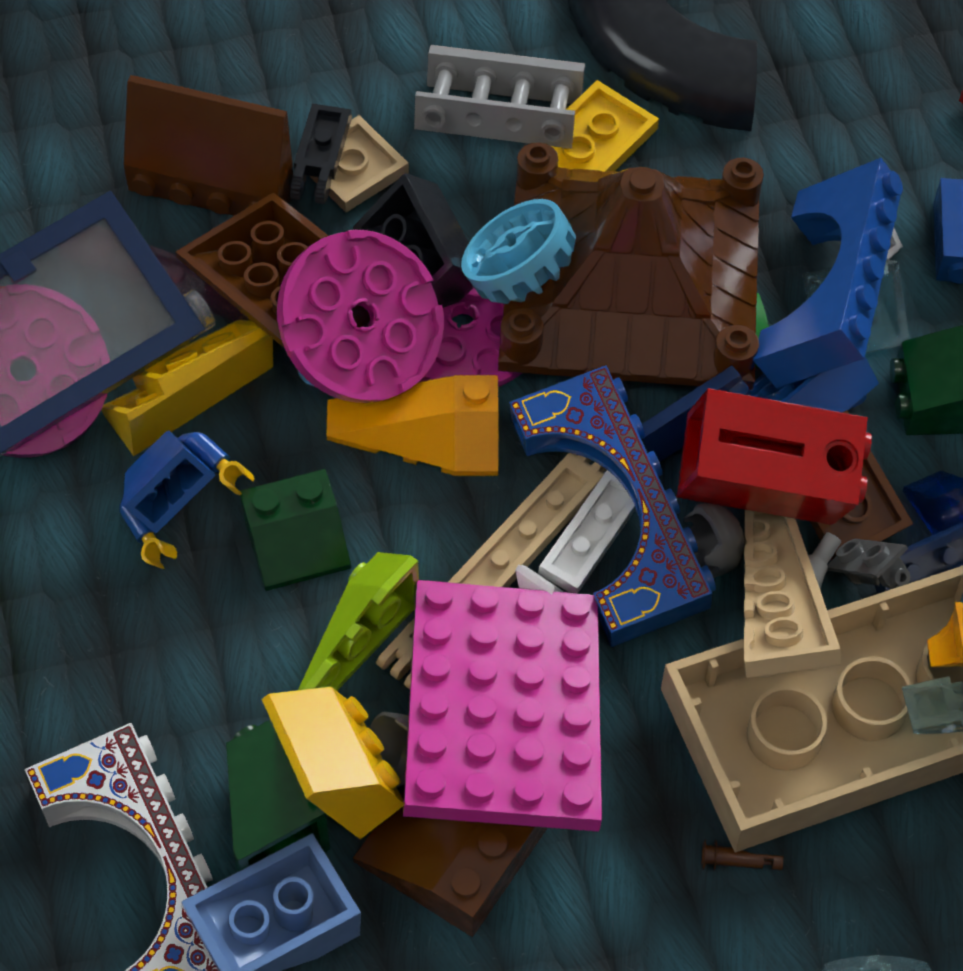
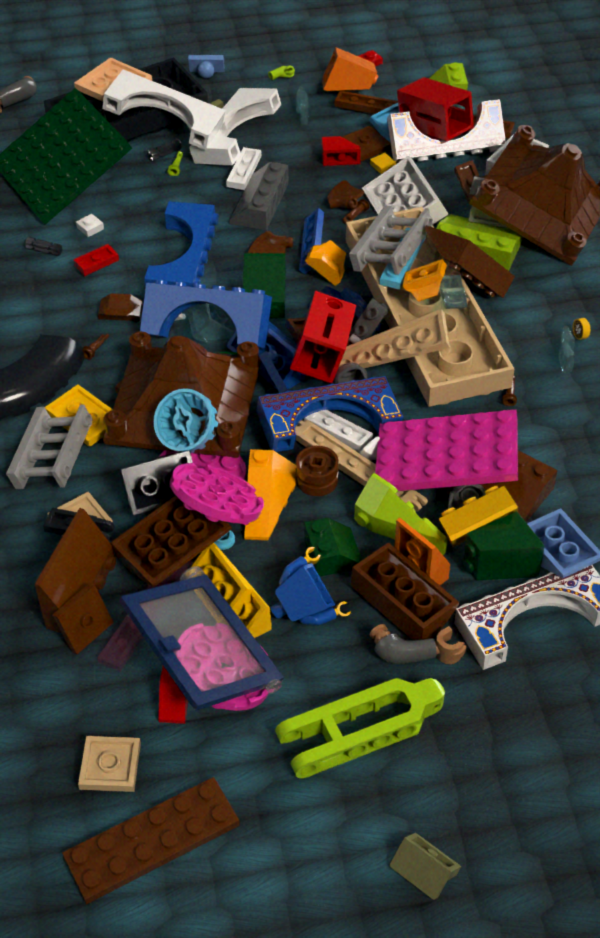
camera: 85 degrees left, 10 degrees down
none -> reddish brown plate [52,583,114,654]
none -> reddish brown piece [82,333,109,360]
none -> reddish brown slope [98,293,143,321]
none -> reddish brown wheel [296,445,339,496]
none -> reddish brown slope [351,543,459,640]
none -> piece [370,624,467,664]
none -> orange slope [395,518,450,585]

